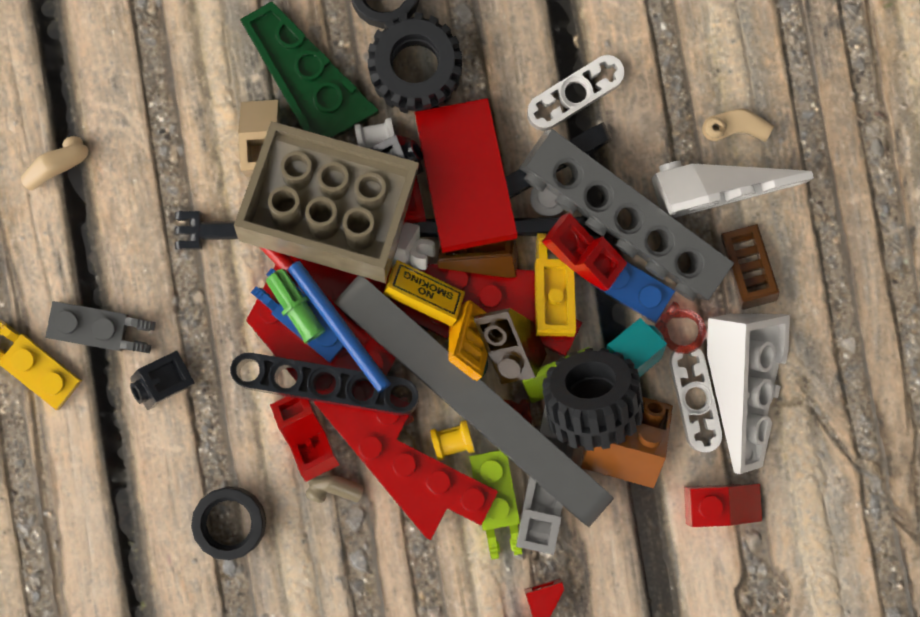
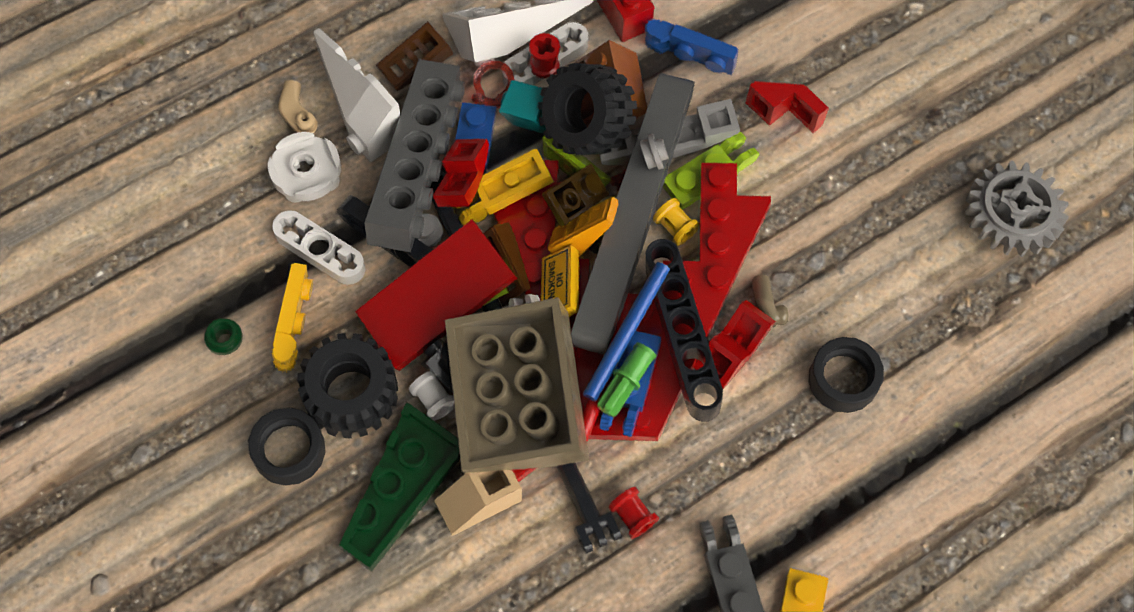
camera: 115 degrees left, 20 degrees down
black bracket [130,350,195,410] -> none
none -> white plate [268,132,341,203]
none -> yellow hinge [272,263,313,373]
none -> red bush [529,33,560,79]
none -> red bush [608,486,659,539]
none -> light grey plate [640,133,669,170]
none -> blue hinge [645,18,739,75]

